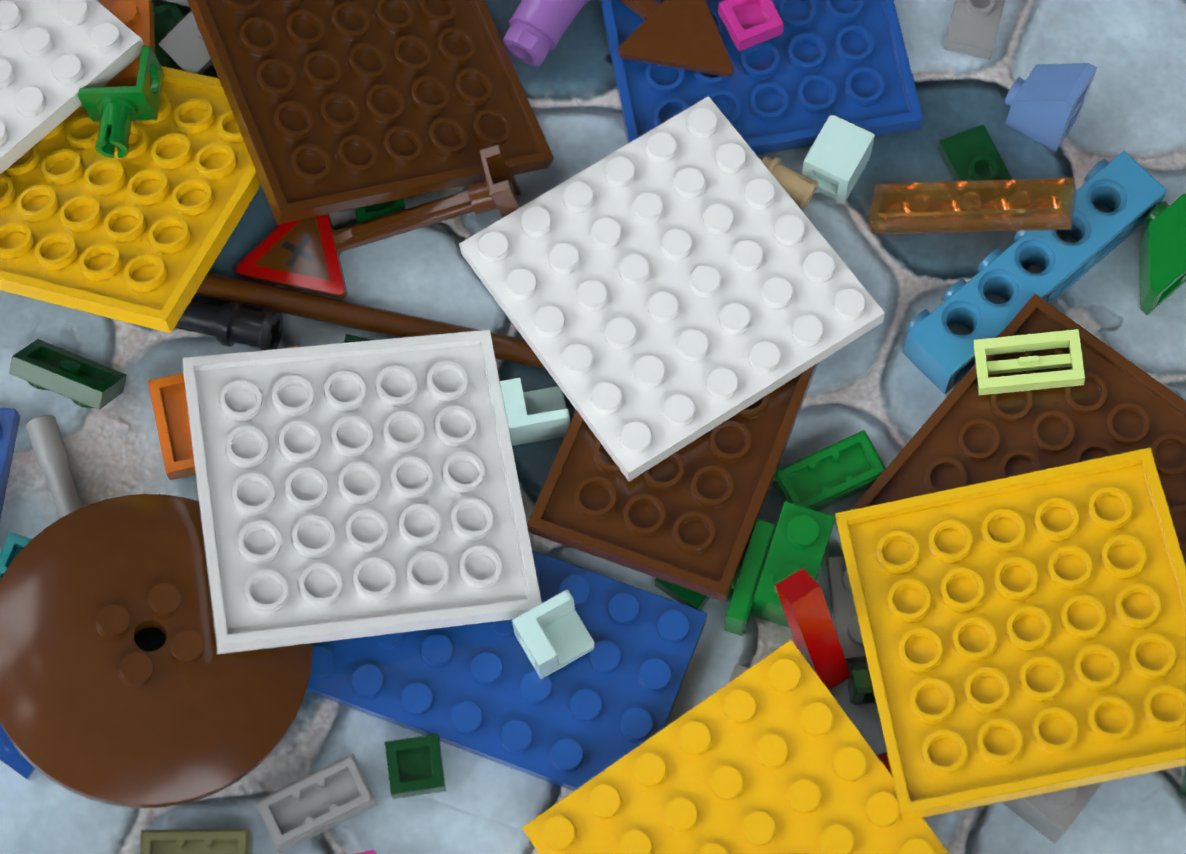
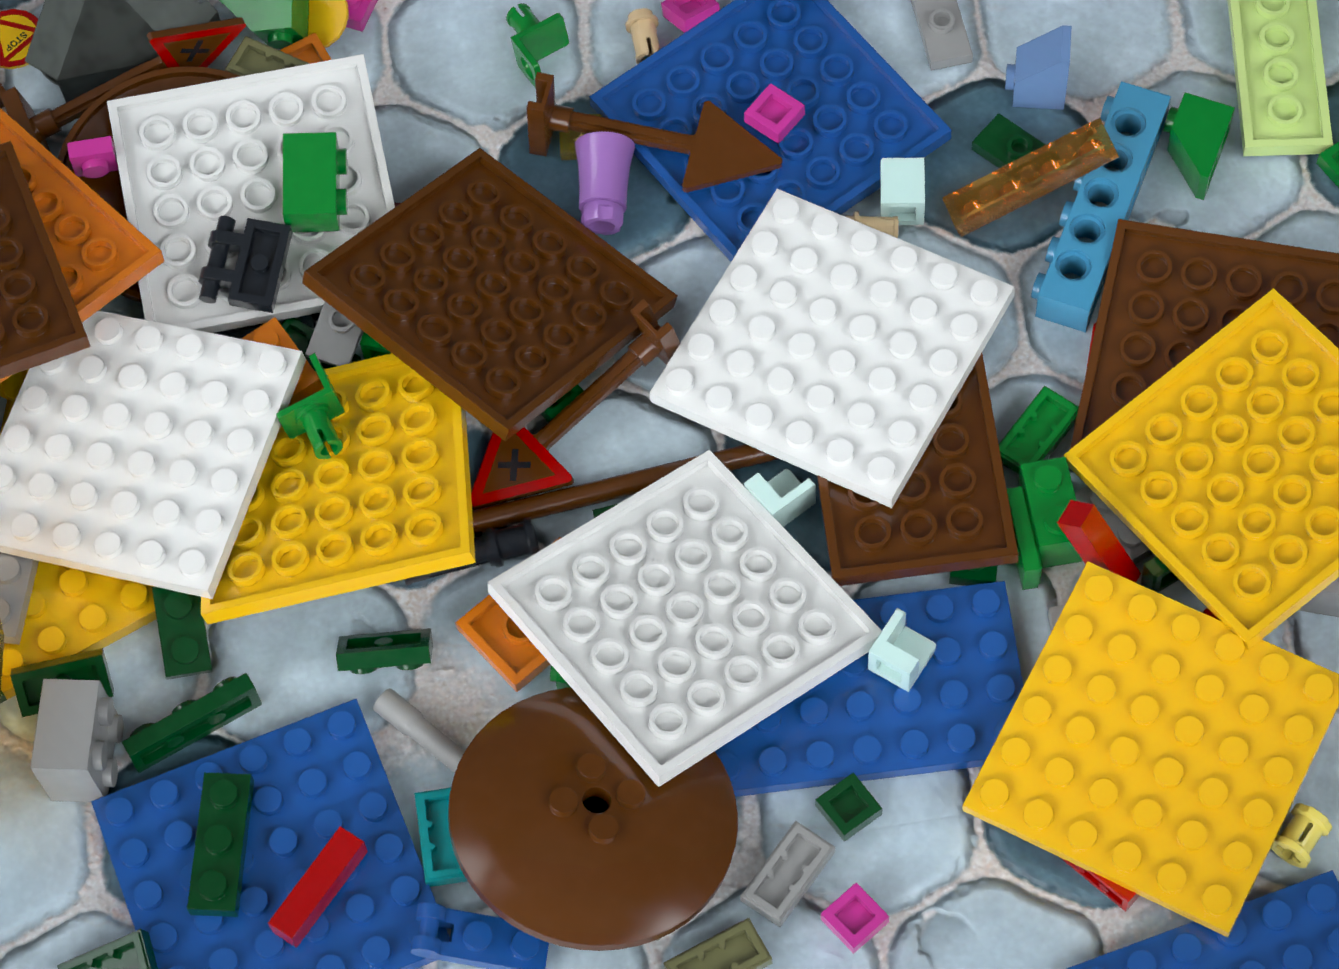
camera: 25 degrees left, 5 degrees down
yellowish green tile [973,329,1085,395] -> none

